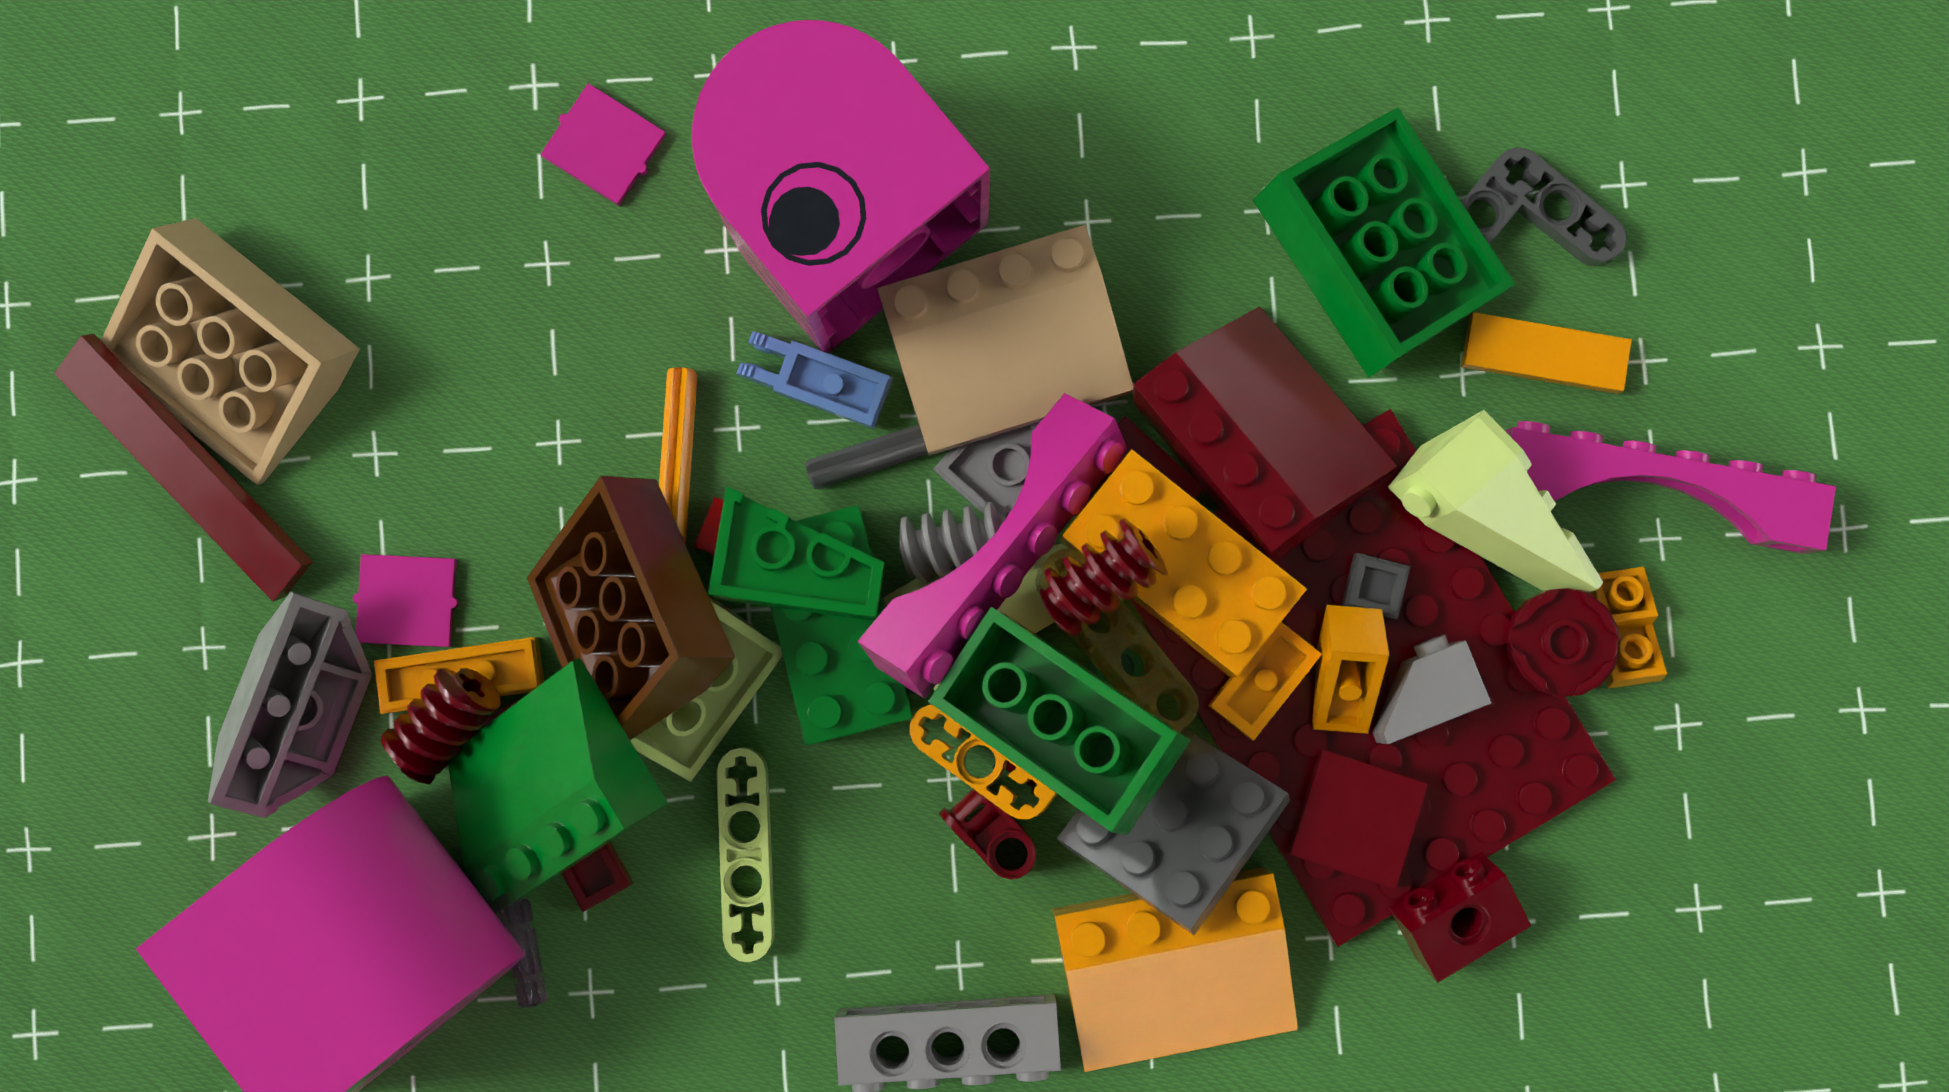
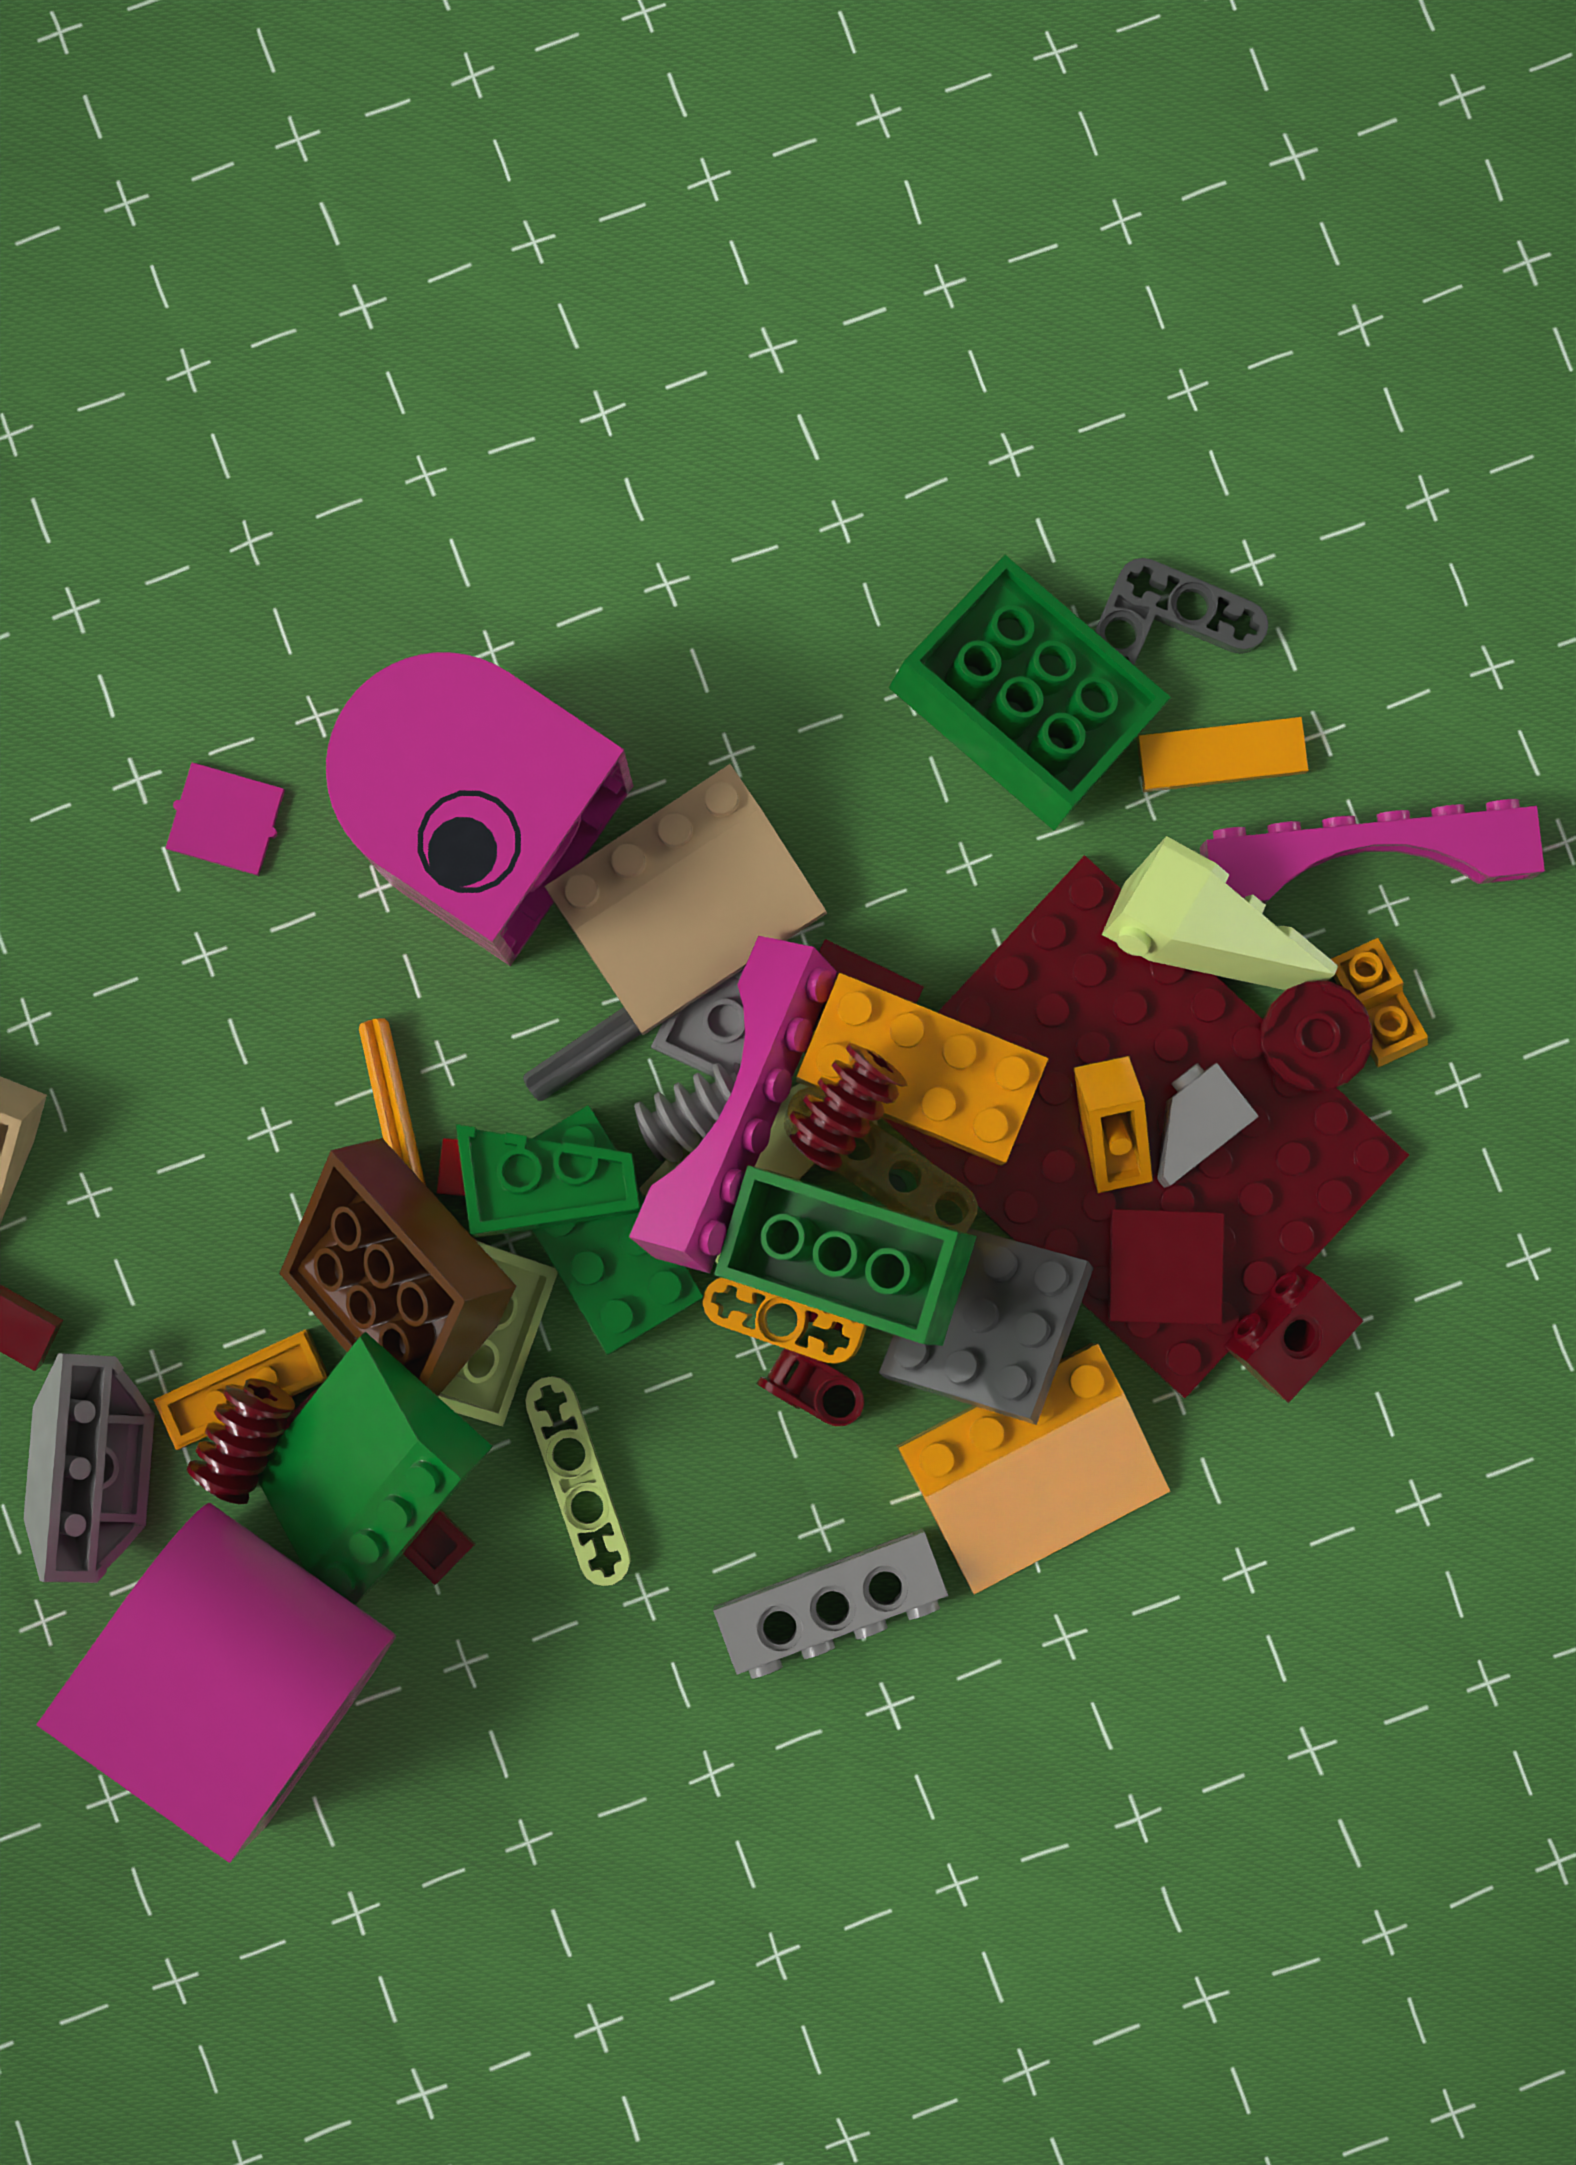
camera: 20 degrees left, 0 degrees up
dark pink piece [353,554,460,647] -> none
axle [501,898,548,1008] -> none
medium blue hinge [736,331,893,430] -> none
dark red slope [1133,306,1398,562] -> none
light orange plate [1208,622,1322,741] -> none
dark grey tile [1341,553,1410,620] -> none

